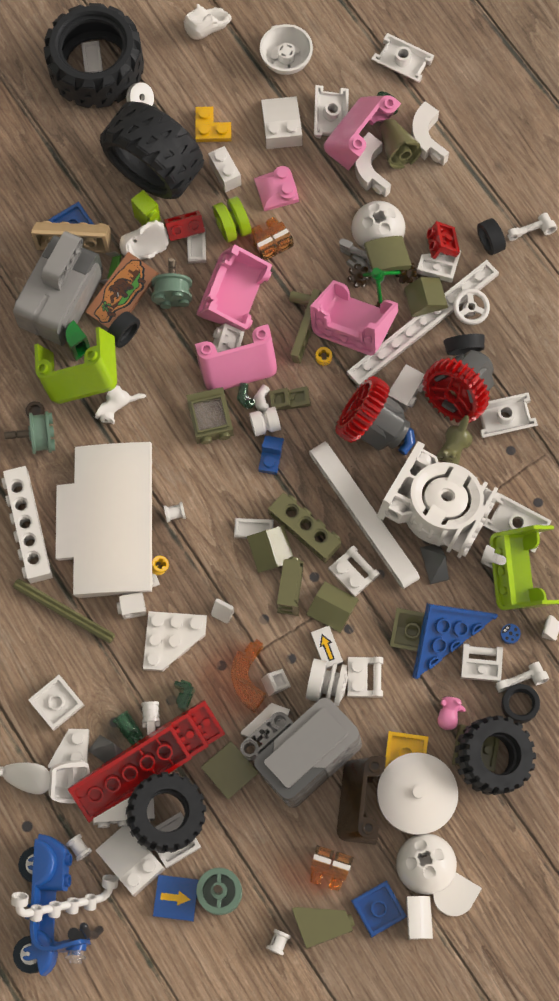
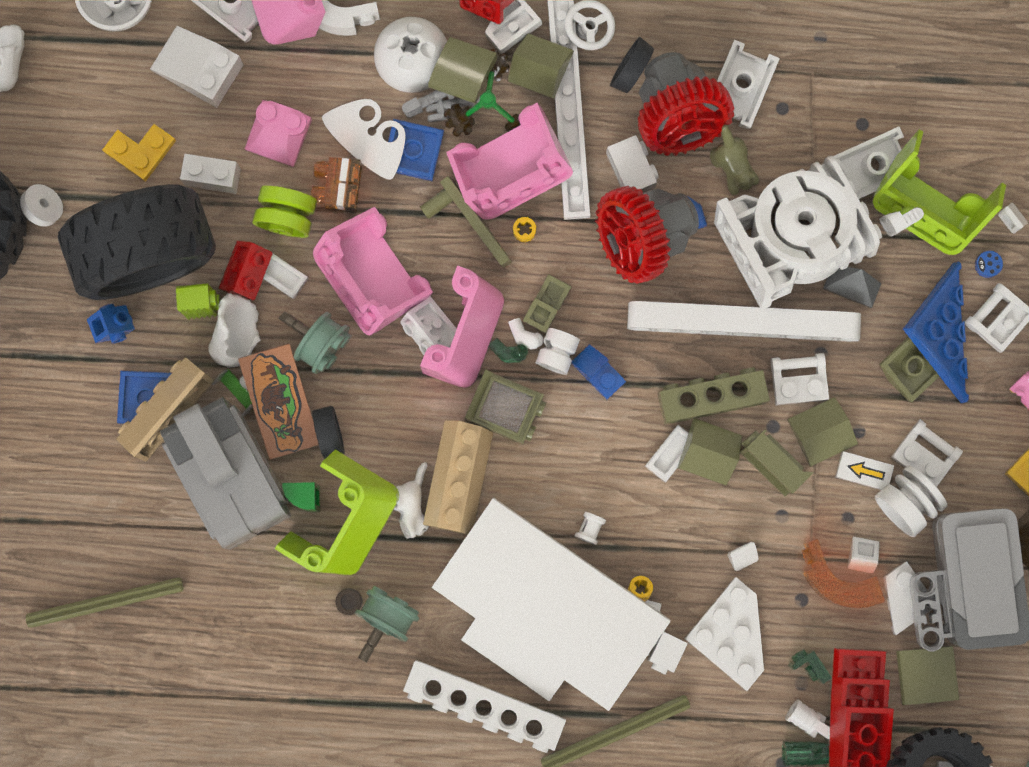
camera: 60 degrees left, 10 degrees up
none -> blue brick [87,304,135,344]
none -> white piece [322,99,405,180]
none -> blue tile [388,119,444,181]
none -> tan slope [423,421,493,535]

